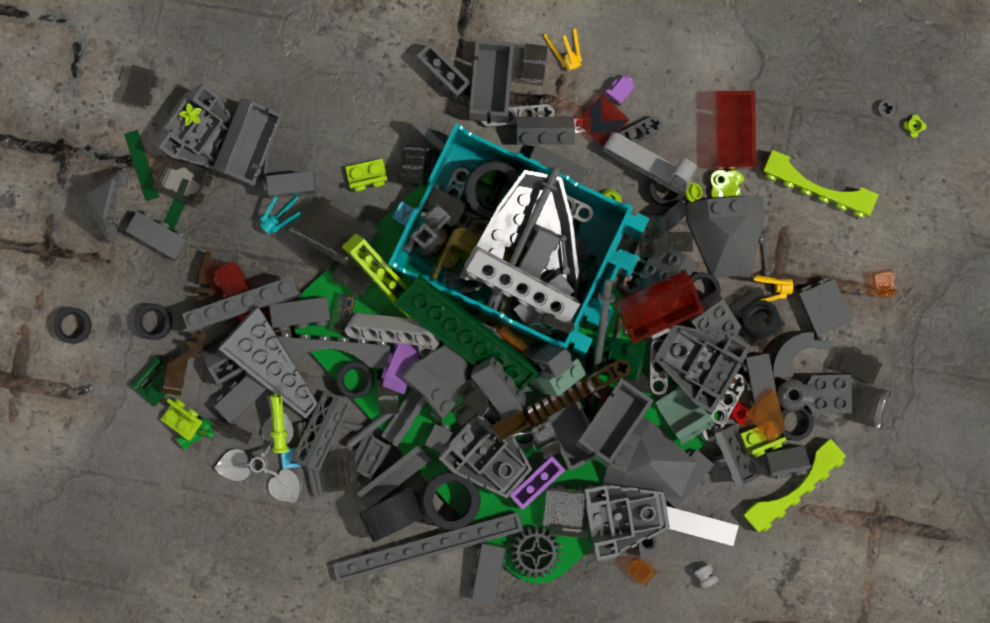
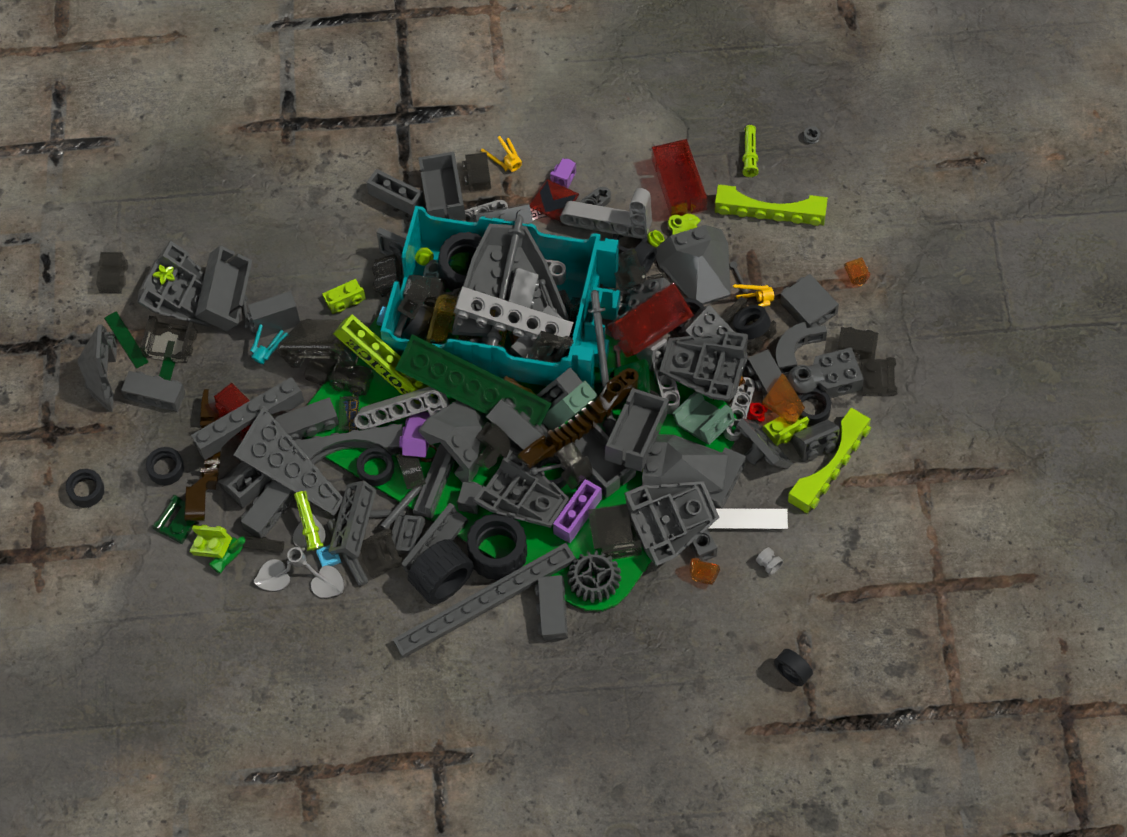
camera: 15 degrees left, 25 degrees down
lime plate [903,115,927,138] -> none
none -> lime plate [415,248,434,266]
none -> lime pin [742,125,759,177]

